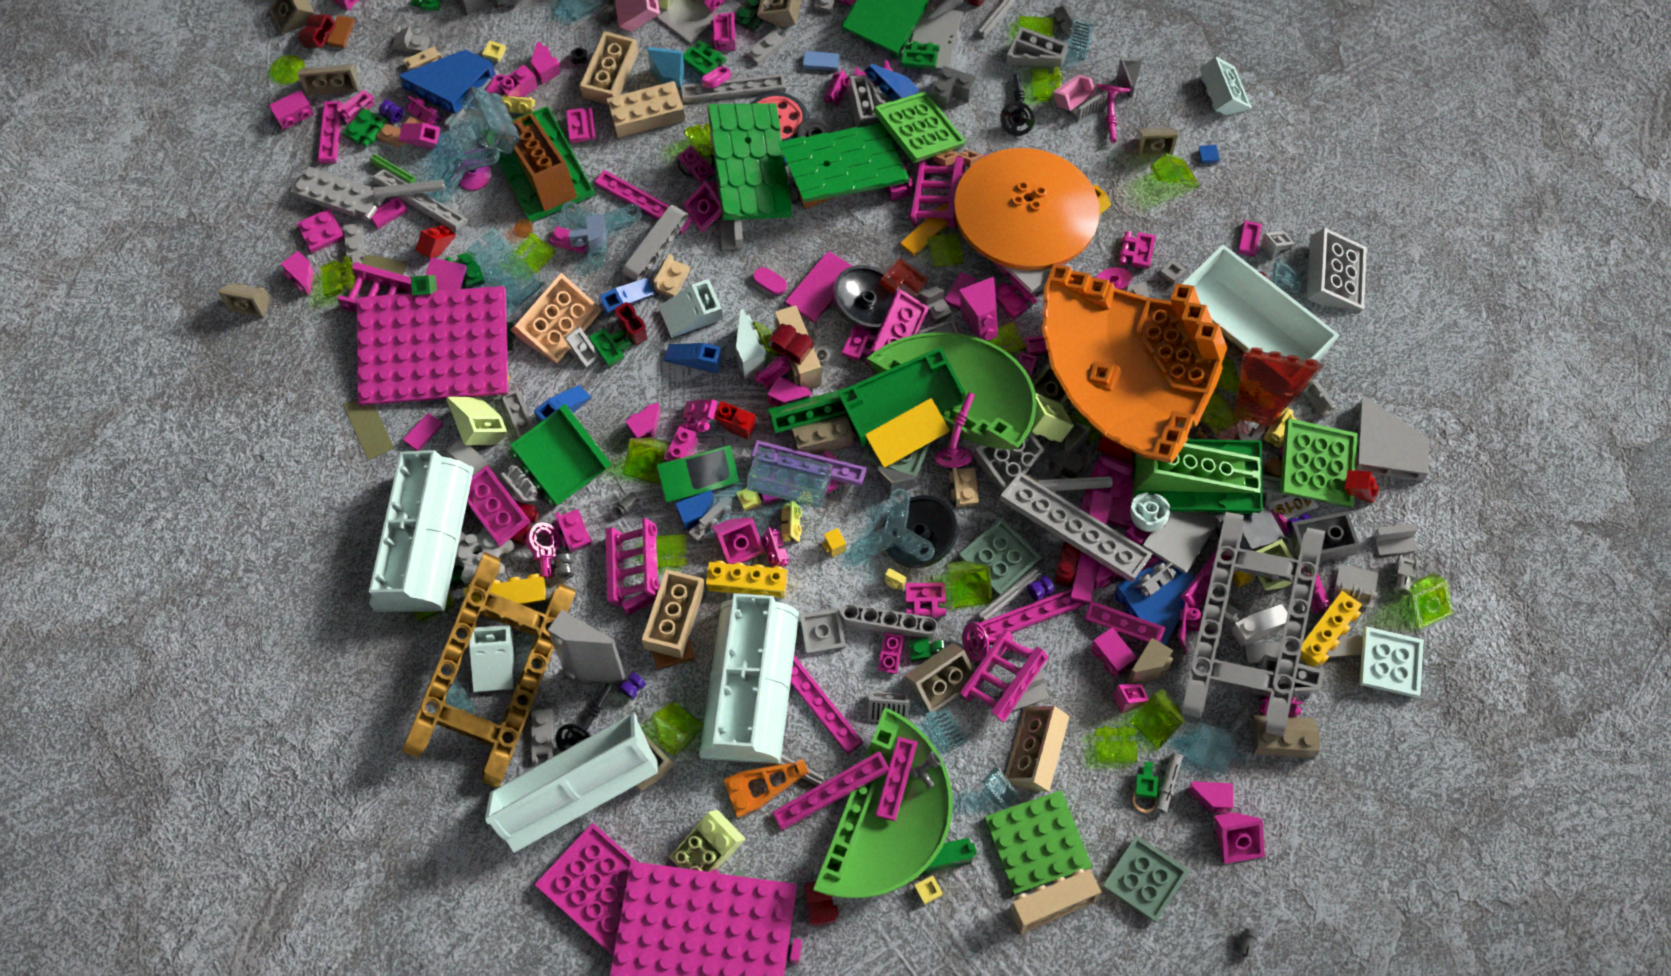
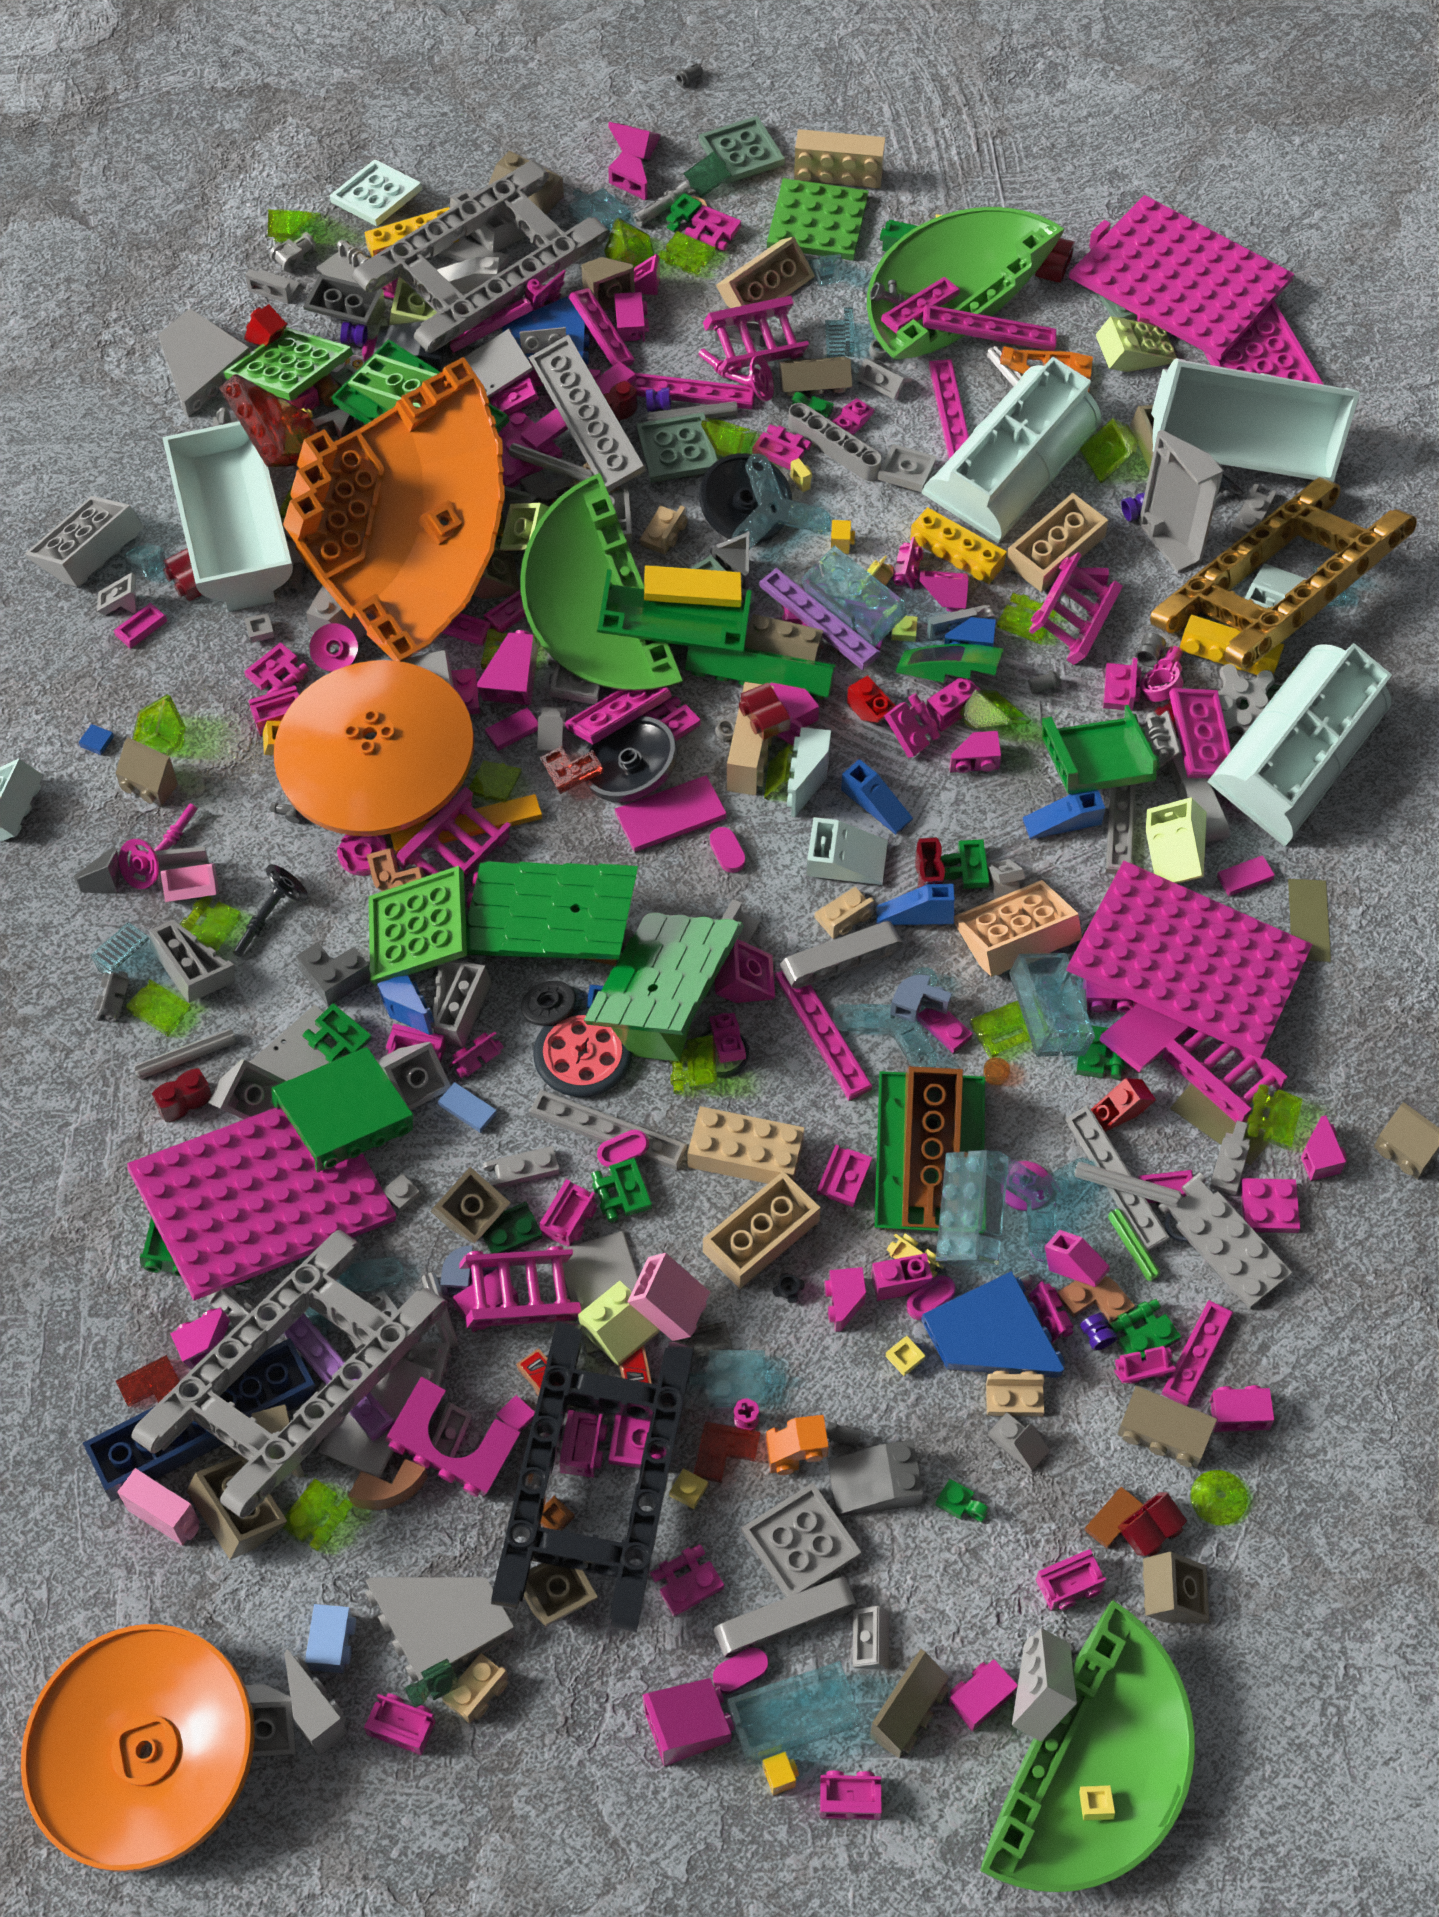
camera: 150 degrees left, 5 degrees down
green brick [411,275,437,295] -> none
dark azure slope [647,47,685,89] -> none
dark pink dish [935,392,975,468] -> none
light aqua cylinder [1130,493,1170,532] -> none
none -> dark pink hinge [248,686,299,737]
none -> light grey slope [377,1042,451,1110]
none -> clear green piece [683,151,732,198]
none -> dark pink plate [685,205,741,251]

